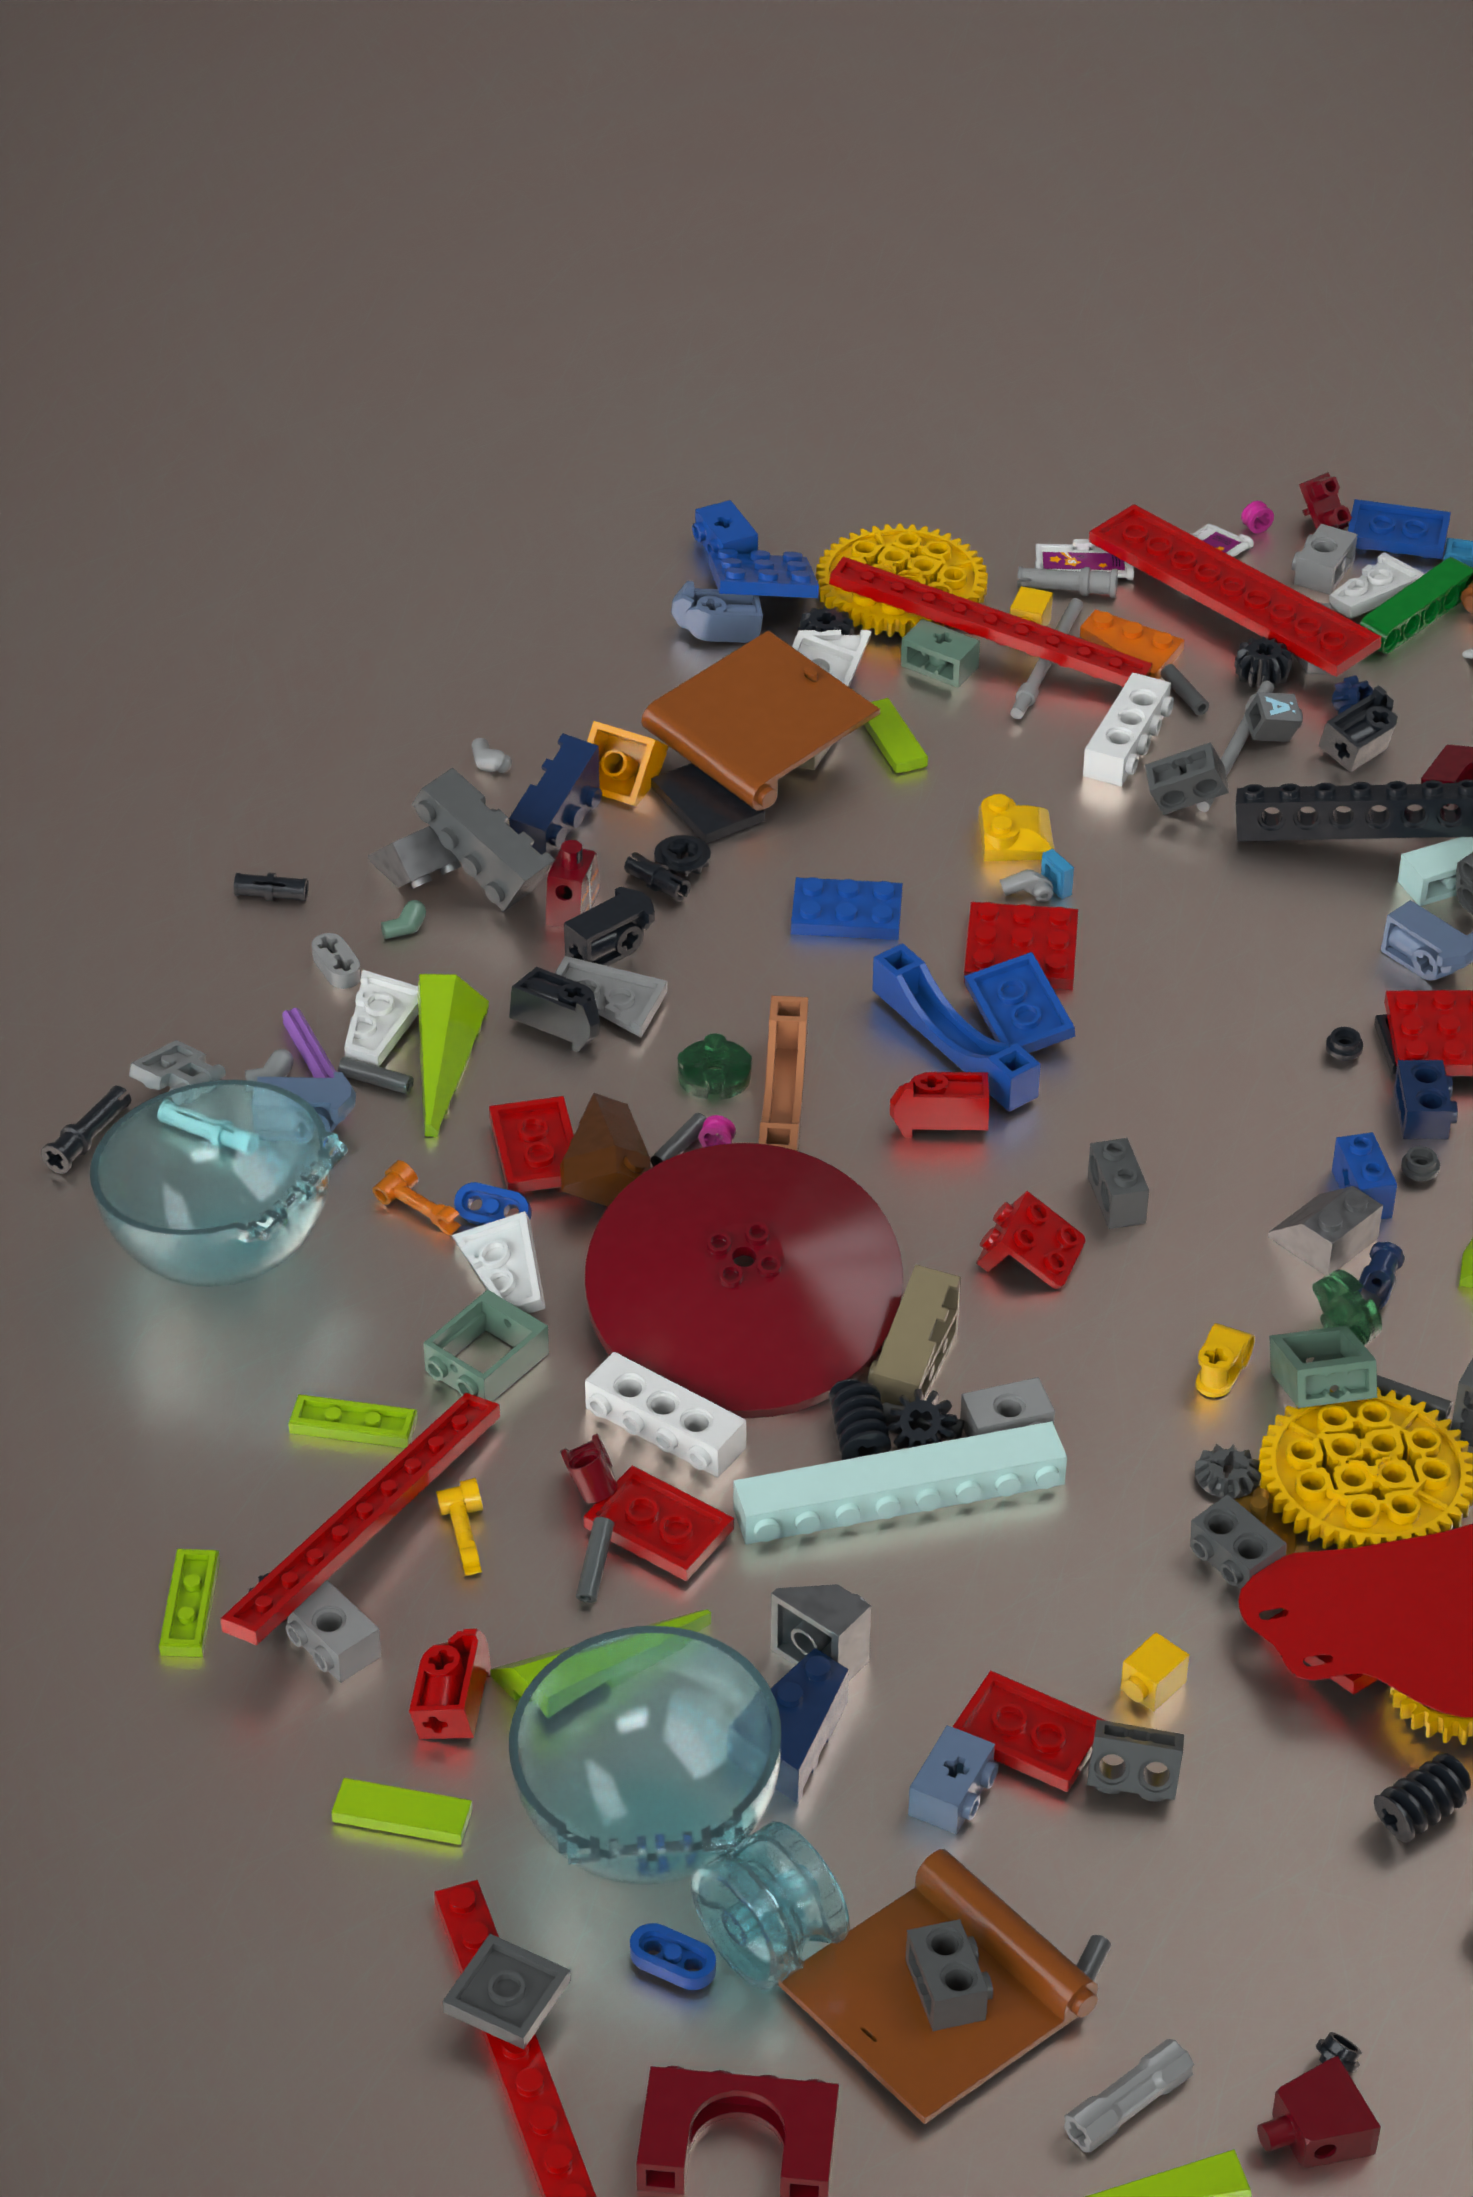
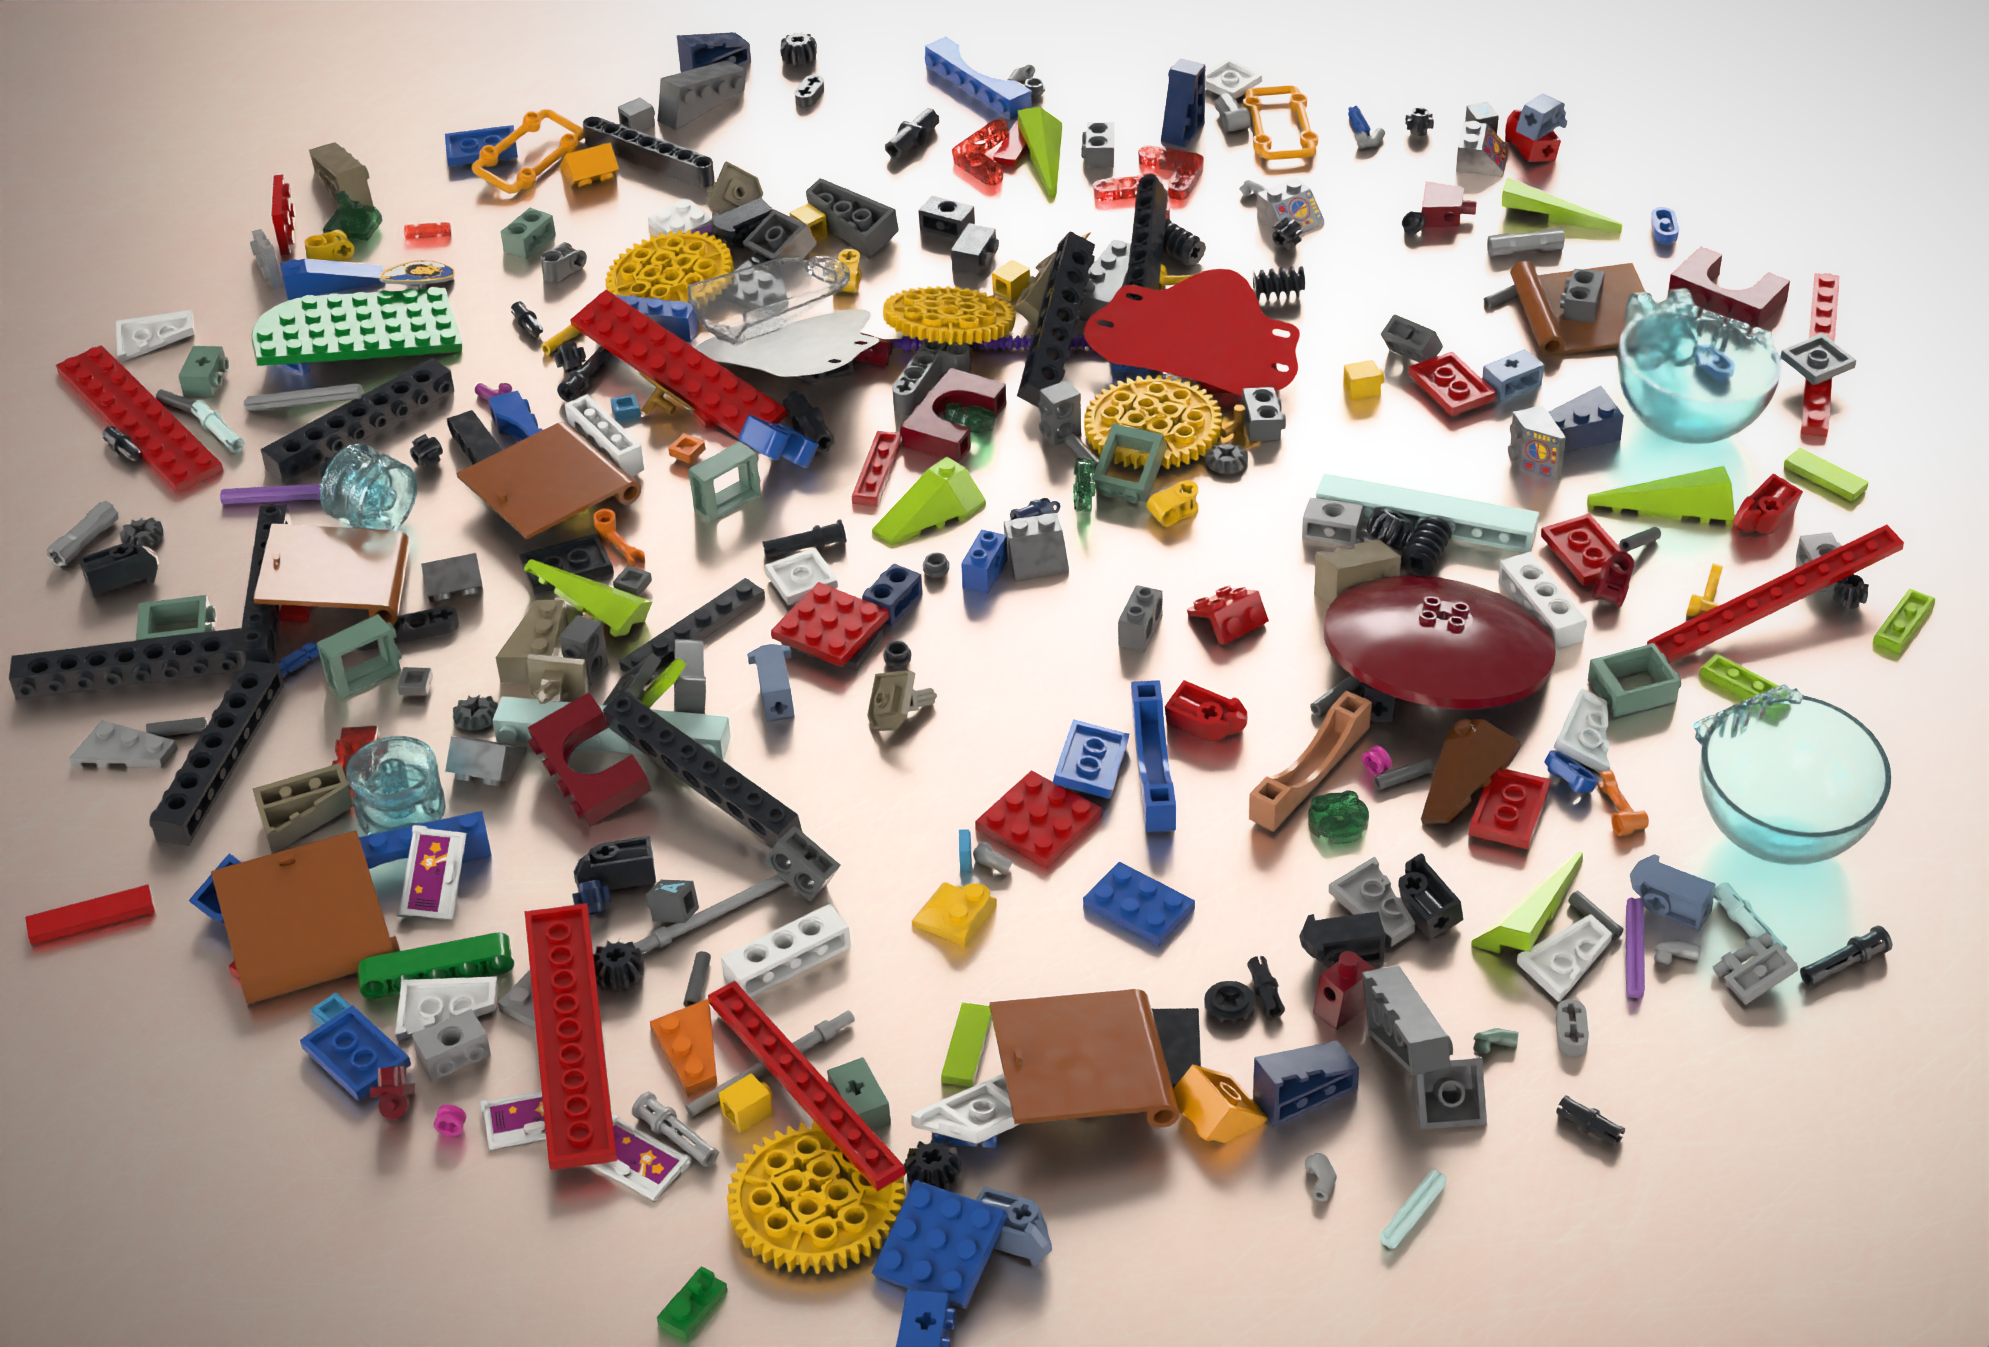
camera: 145 degrees left, 0 degrees up
none -> green plate [657,1266,728,1340]
none -> dark tan piece [867,670,937,731]
none -> light aqua axle [1380,1170,1446,1249]

